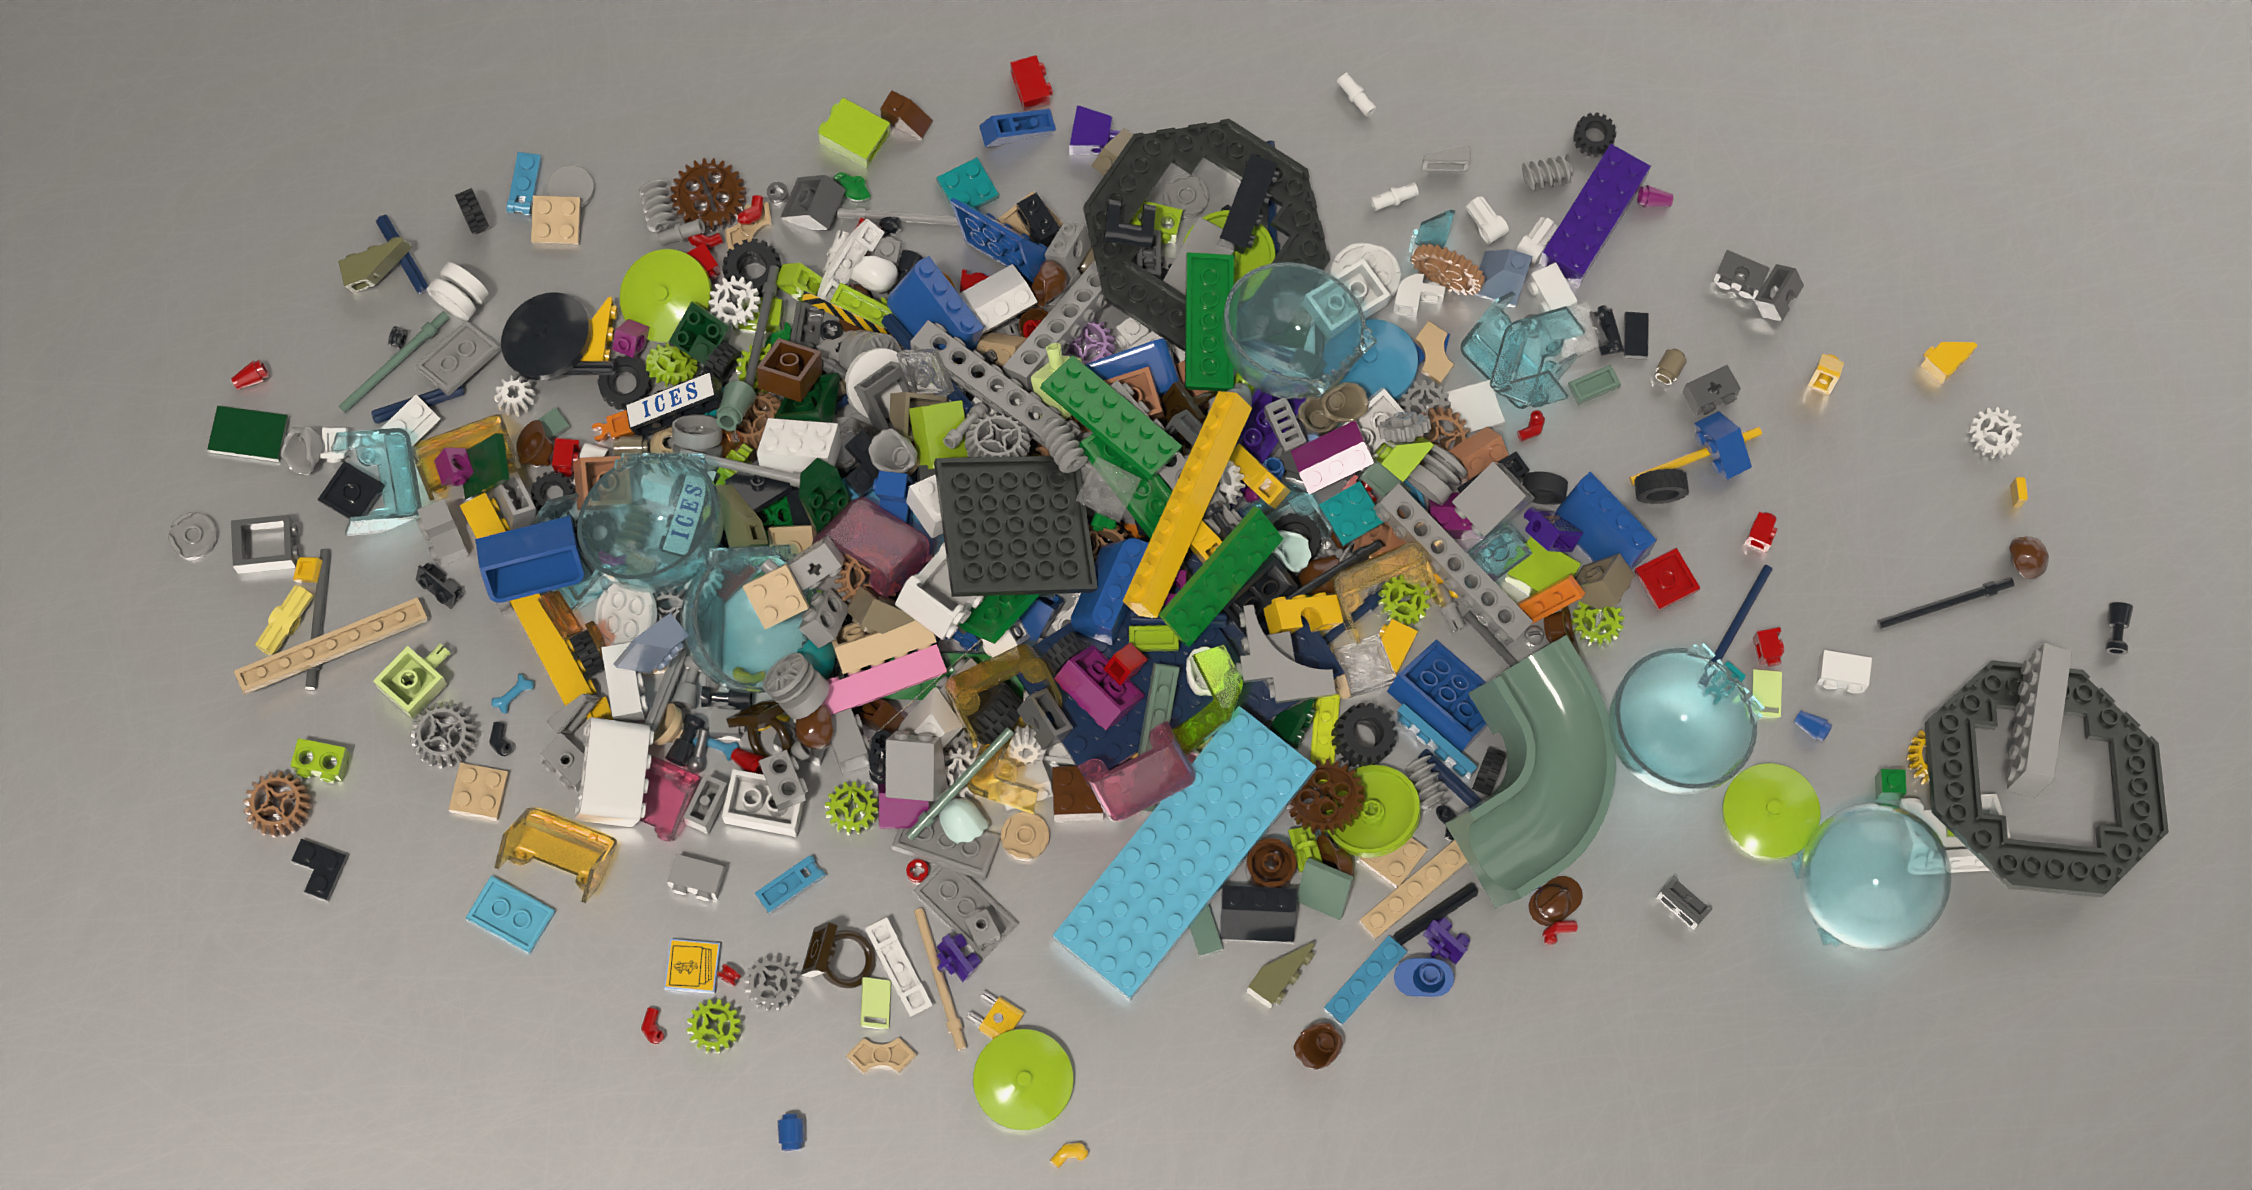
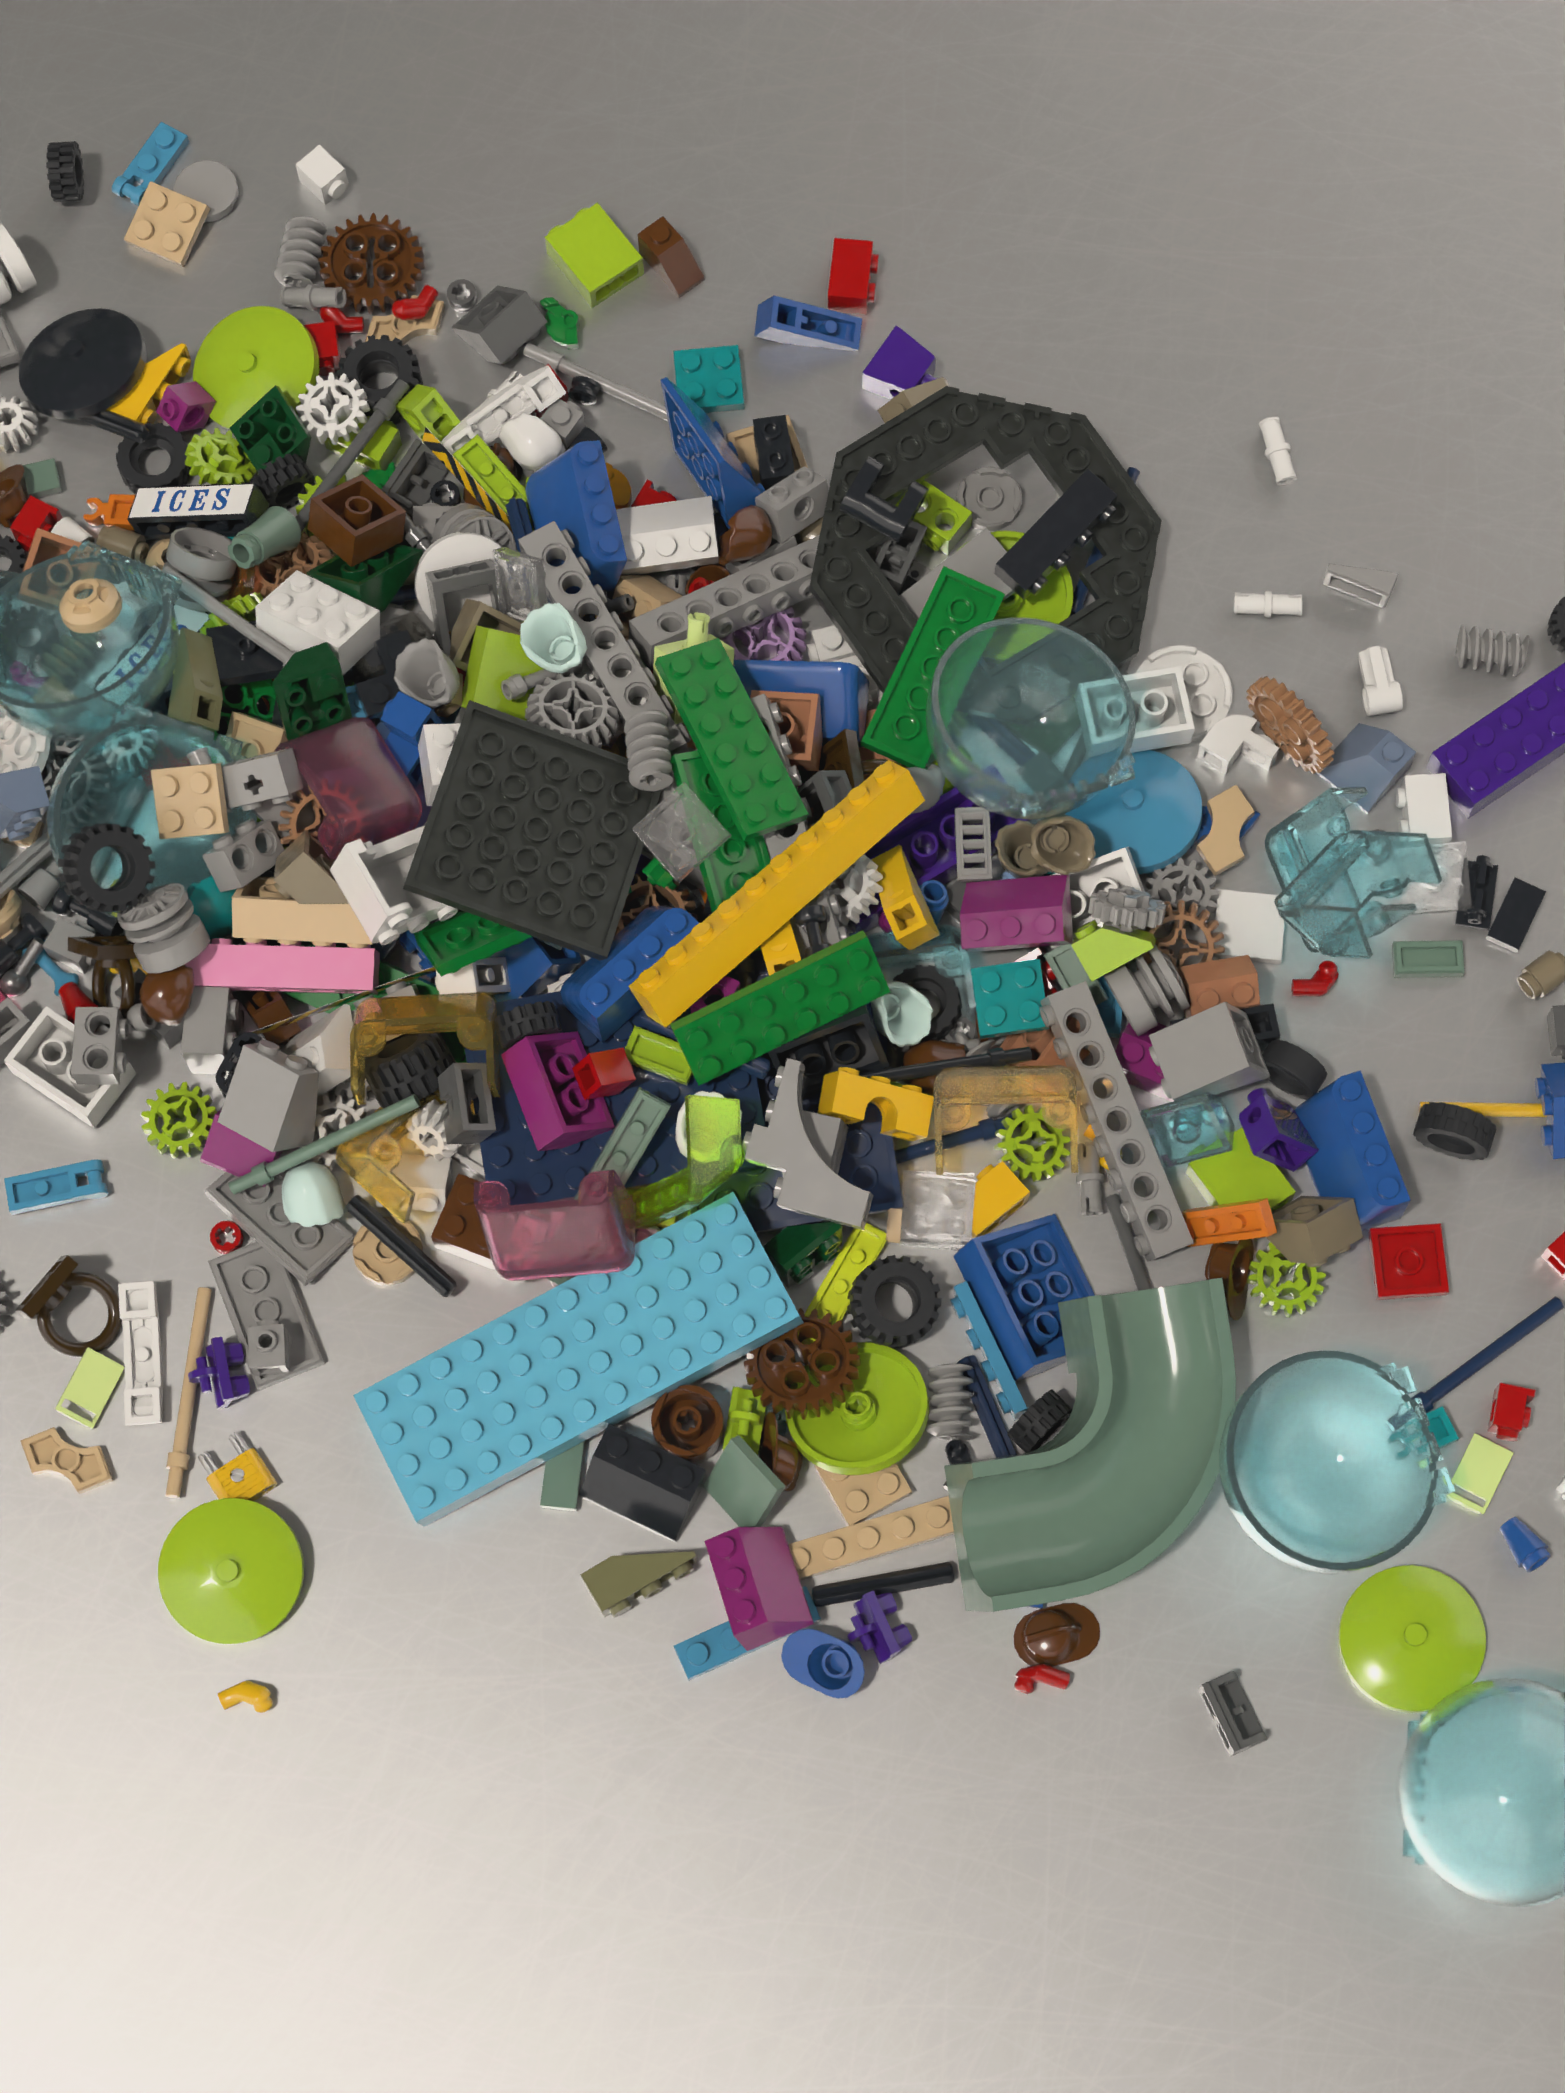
camera: 30 degrees right, 0 degrees up
reddish brown hair [1293,1022,1343,1070] -> none
clear light blue slope [1408,209,1455,261] -> none
white piece [1515,217,1558,265] -> none
light grey hinge [1524,626,1544,647] -> none
none -> black tyre [58,823,156,912]
none -> tan piece [59,578,123,633]
none -> white brick [295,144,349,205]
none -> black axle [346,1195,457,1297]
none -> light aqua hair [520,603,587,673]
none -> magenta slope [705,1527,814,1651]

